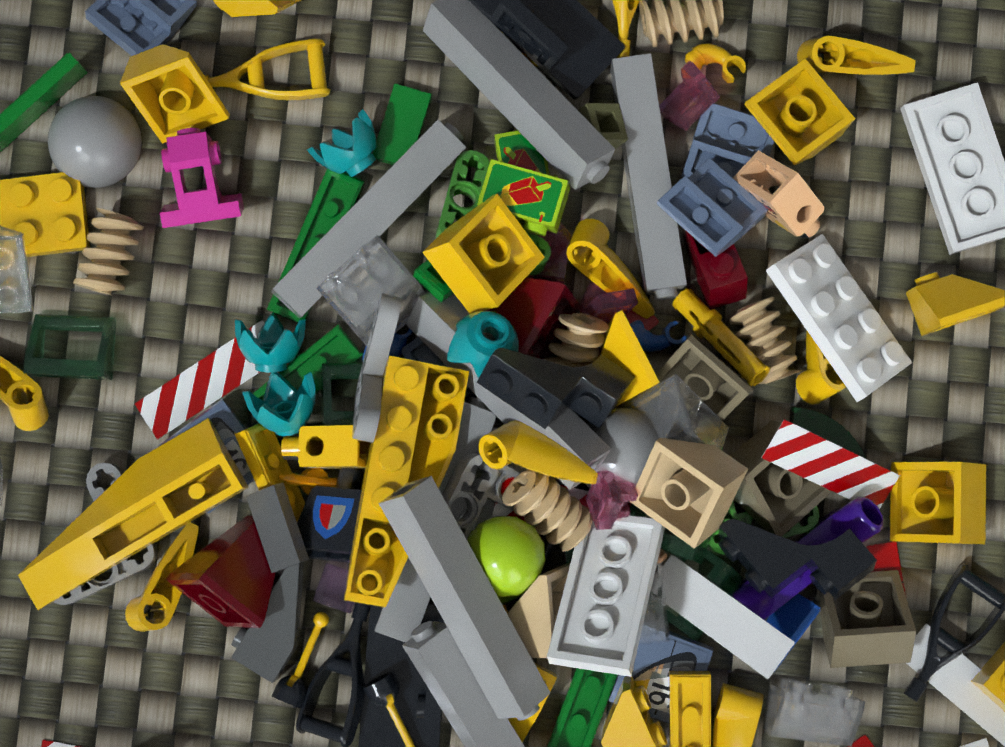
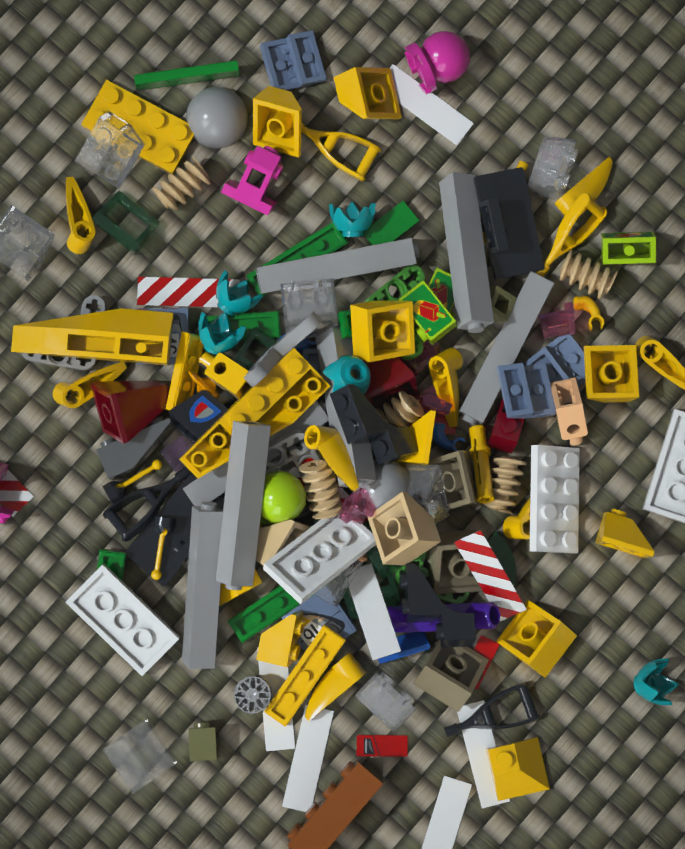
camera: 30 degrees right, 0 degrees up
dark grey tile [246,482,309,573] -> none

